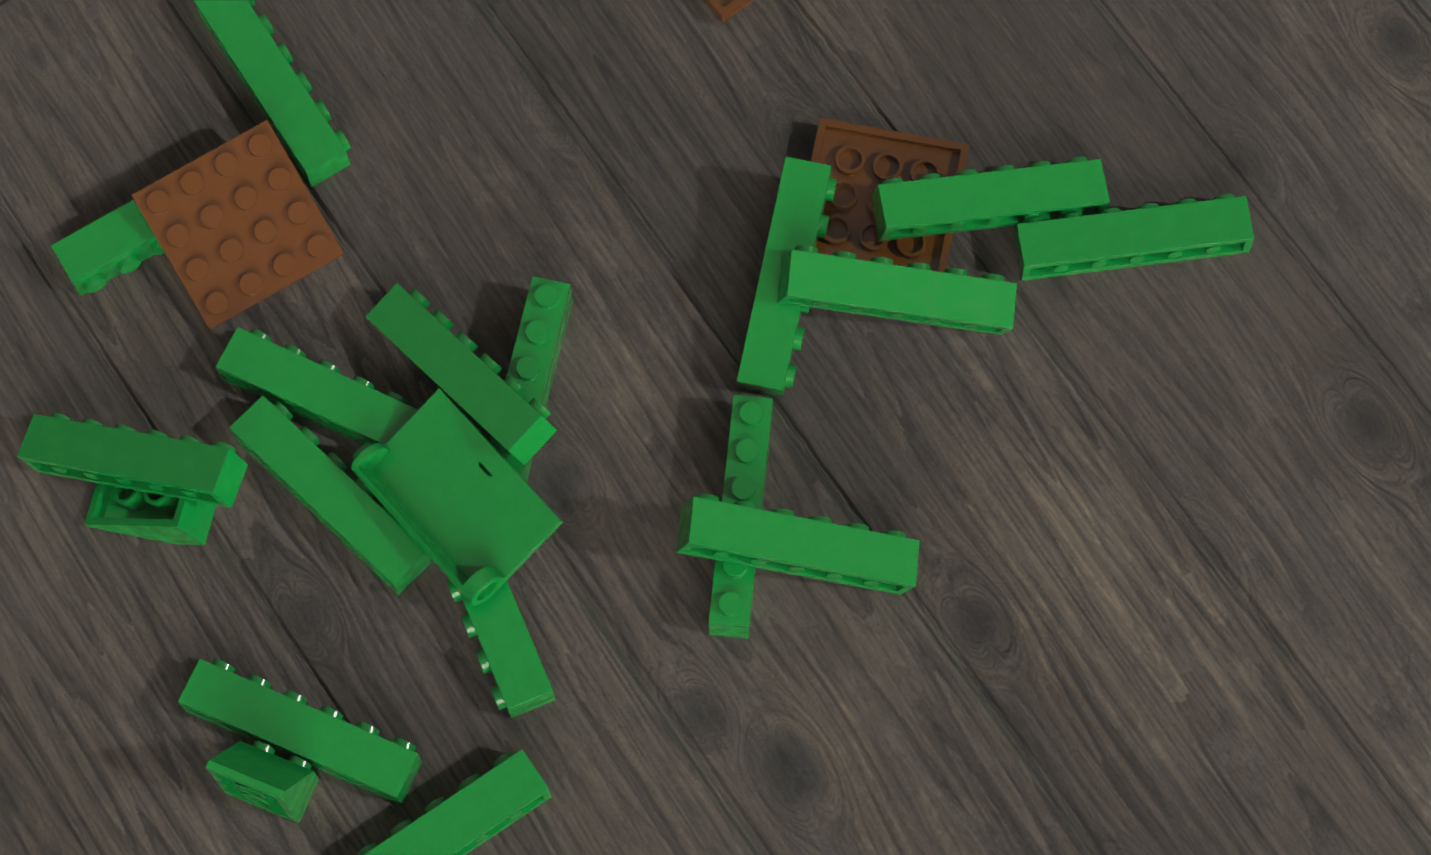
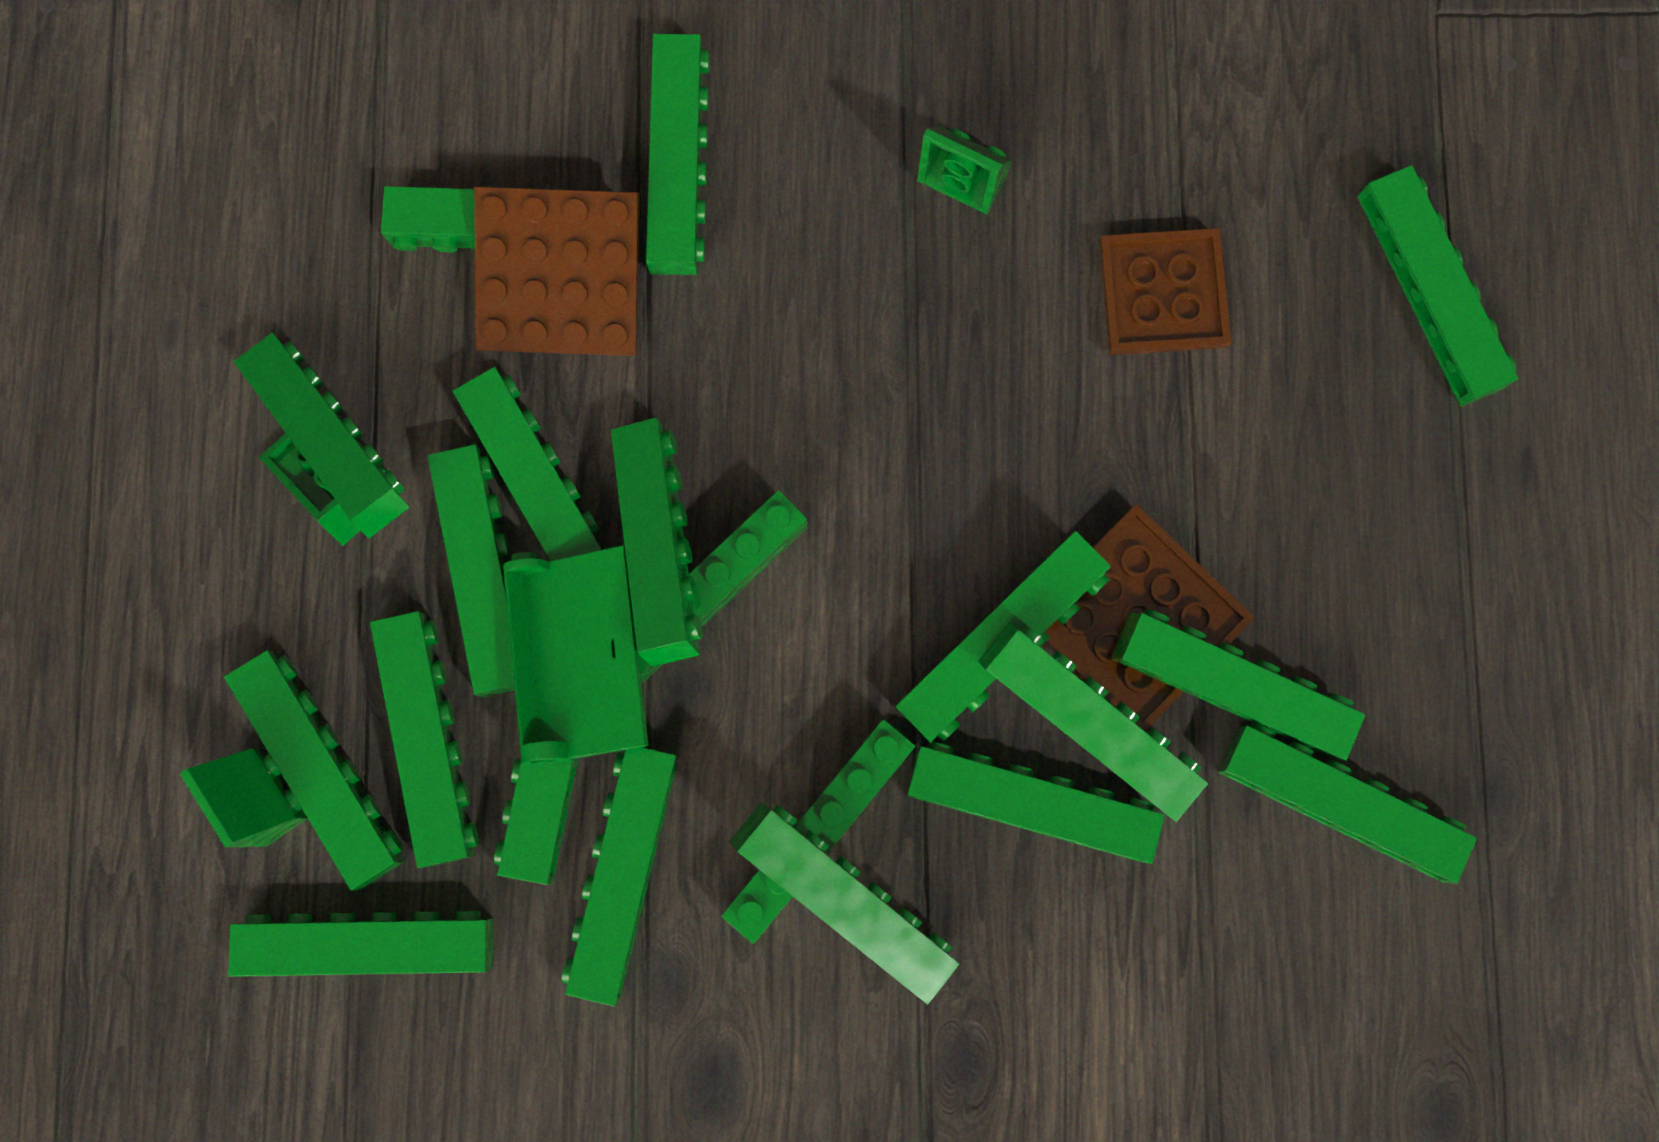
camera: 30 degrees right, 10 degrees up
none -> green brick [370,611,479,868]
none -> green brick [561,747,679,1007]
none -> green brick [906,742,1165,864]

